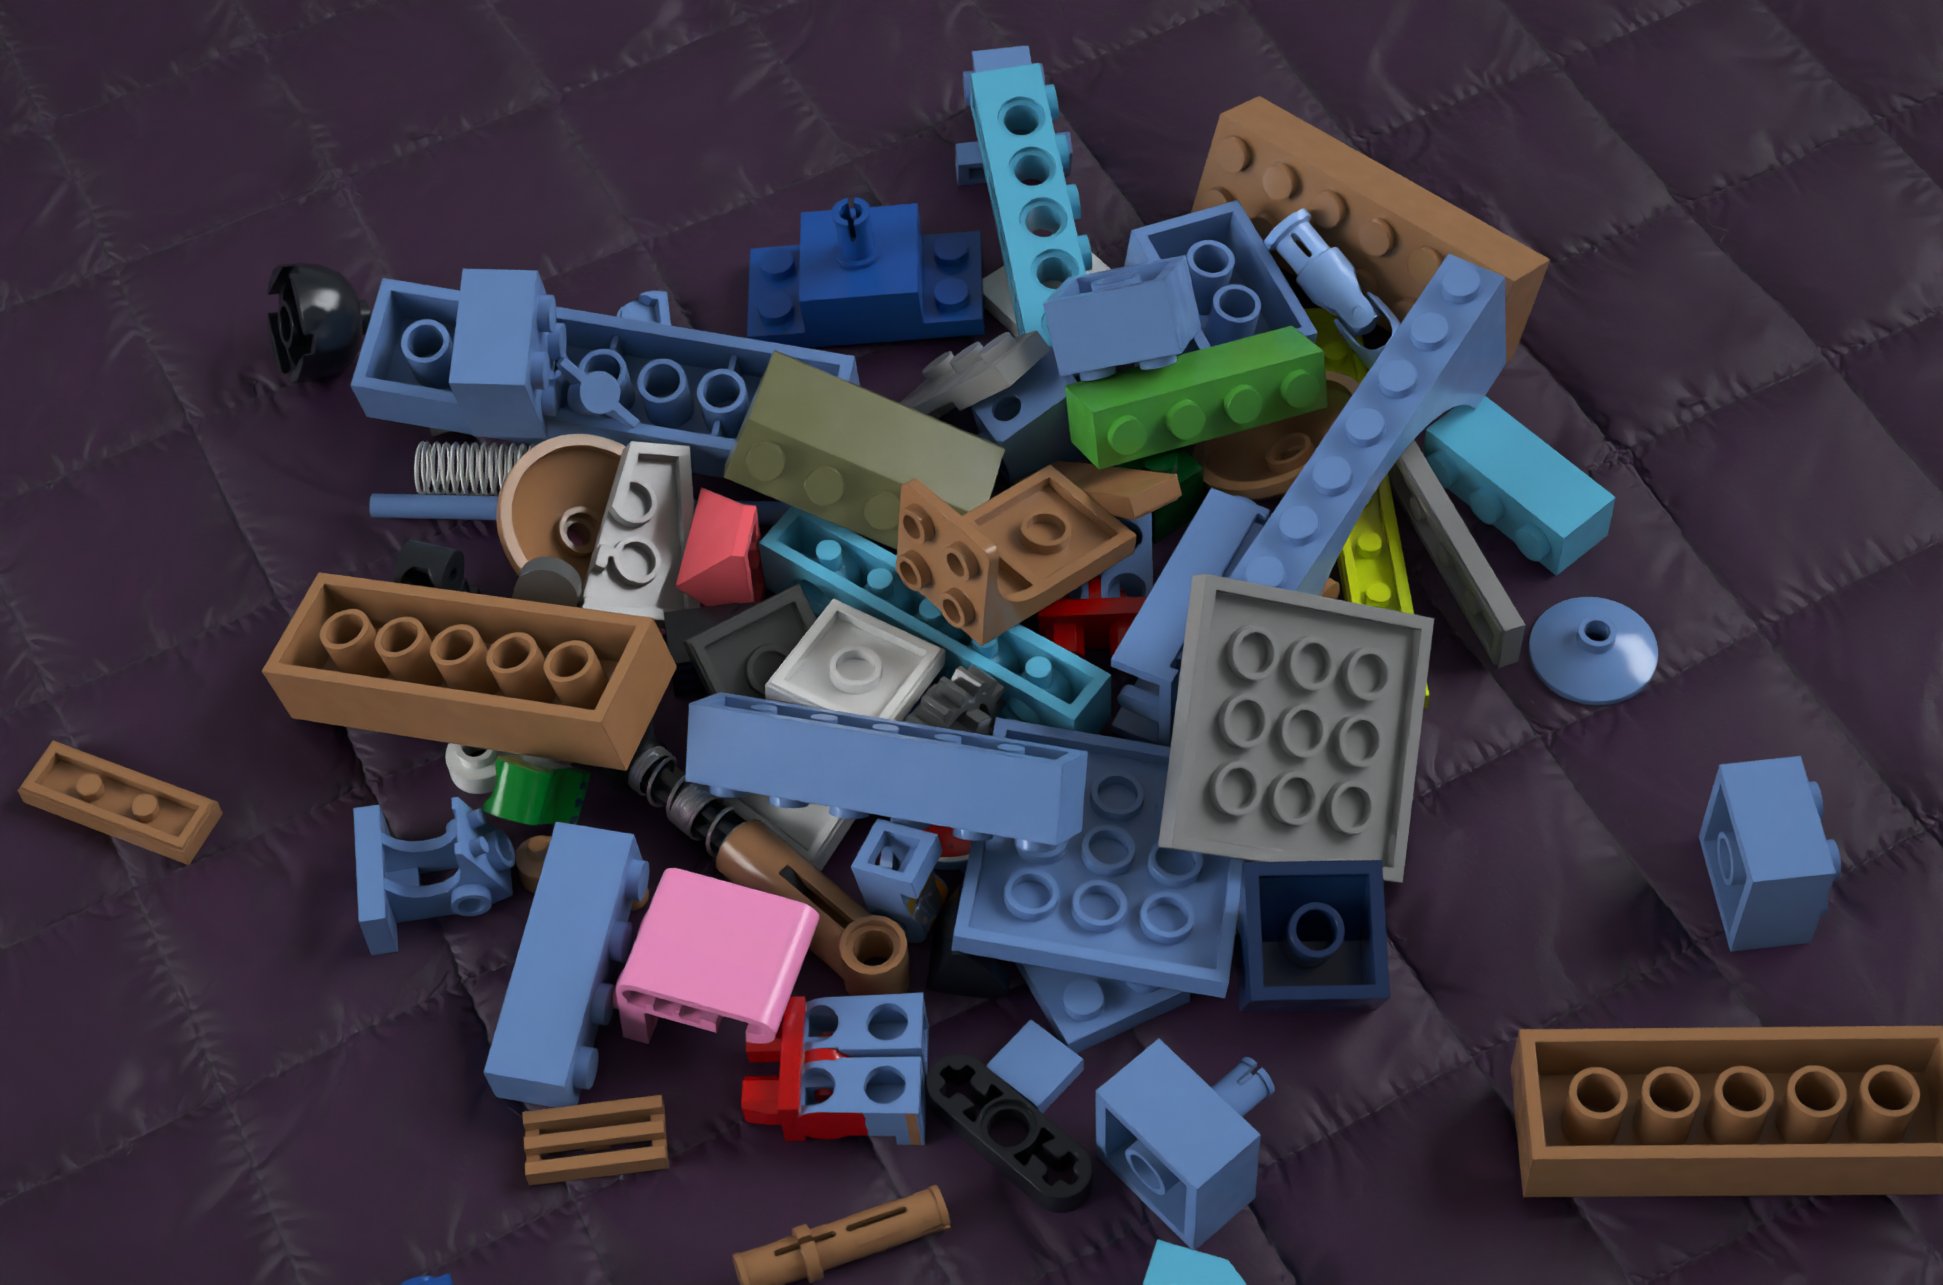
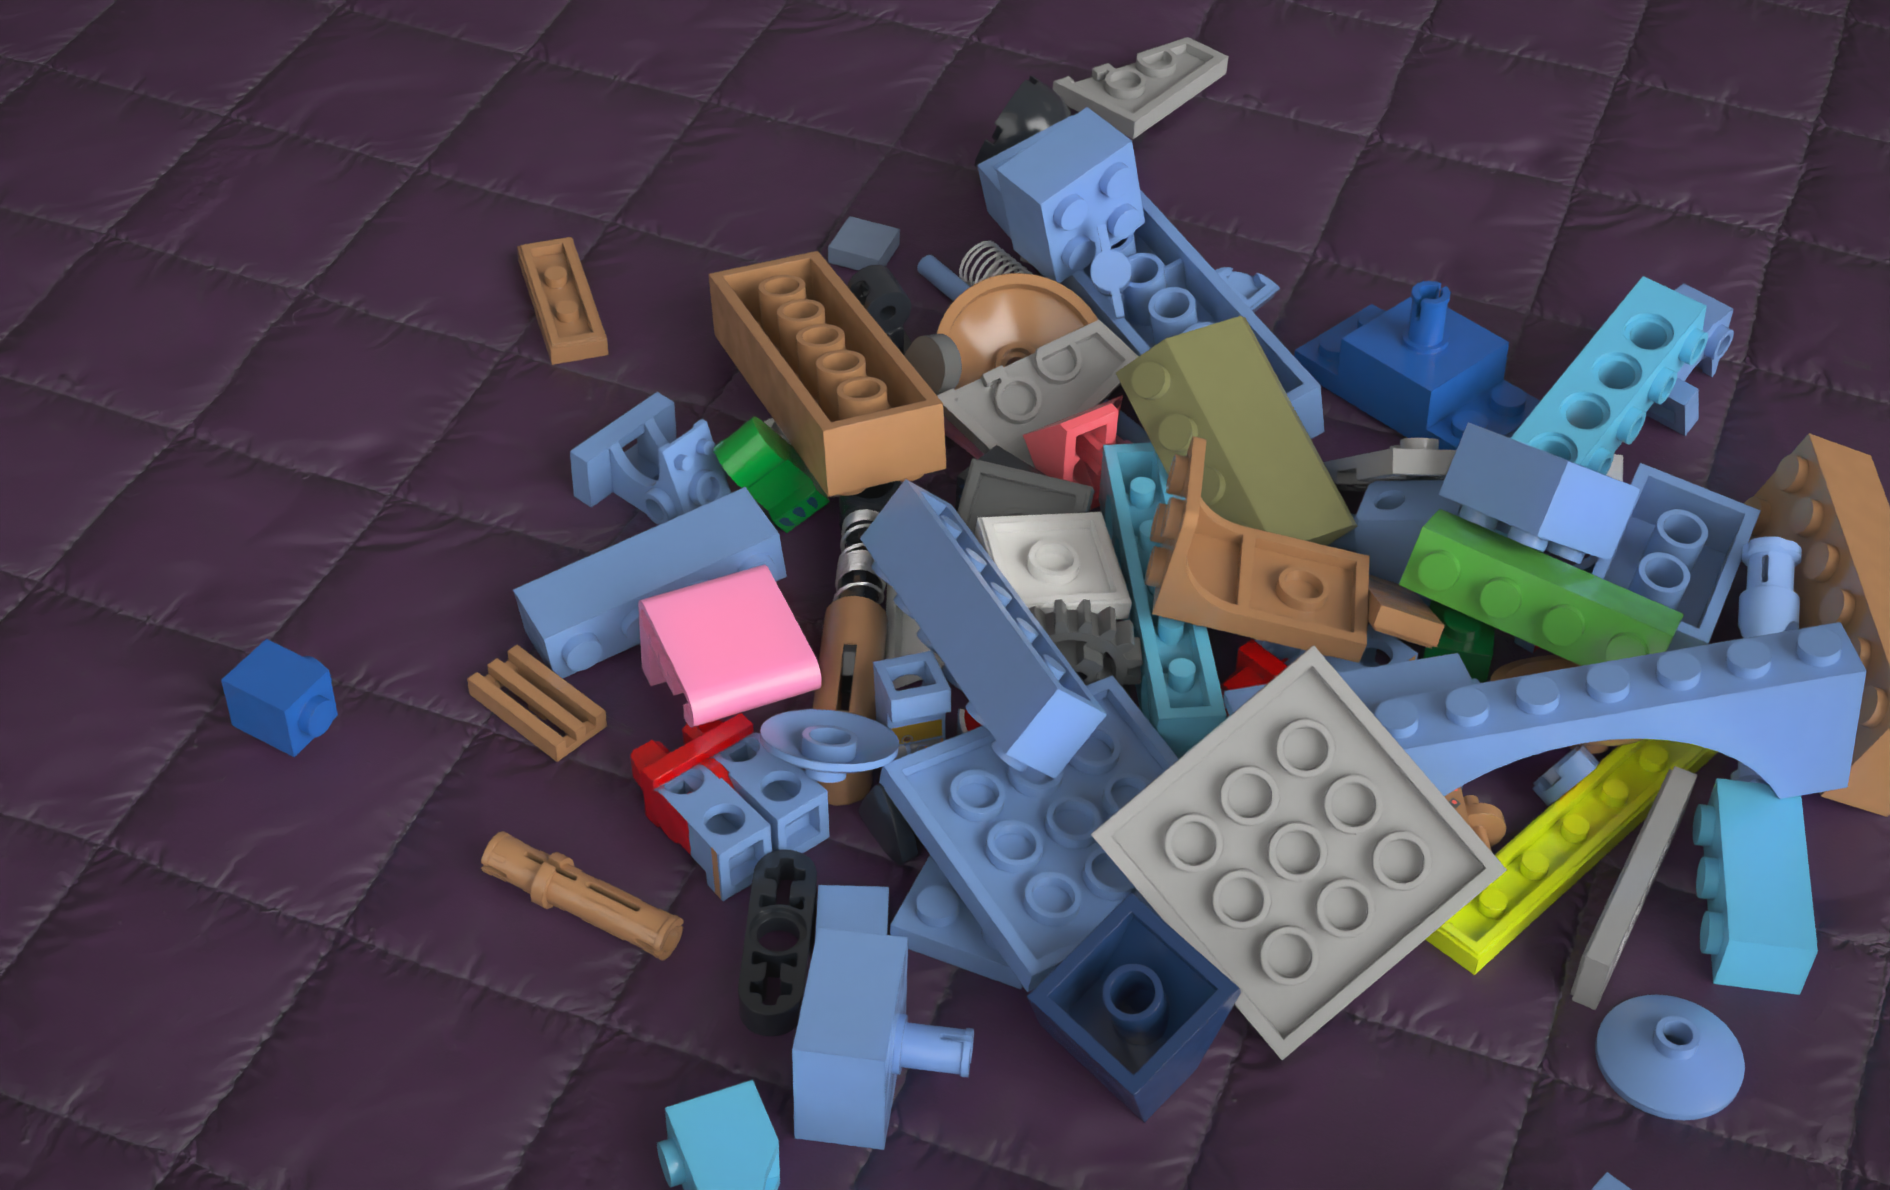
camera: 45 degrees right, 10 degrees down
none -> medium blue dish [760,709,899,783]
none -> sand blue tile [828,216,900,271]
none -> light grey wing [1053,37,1228,139]

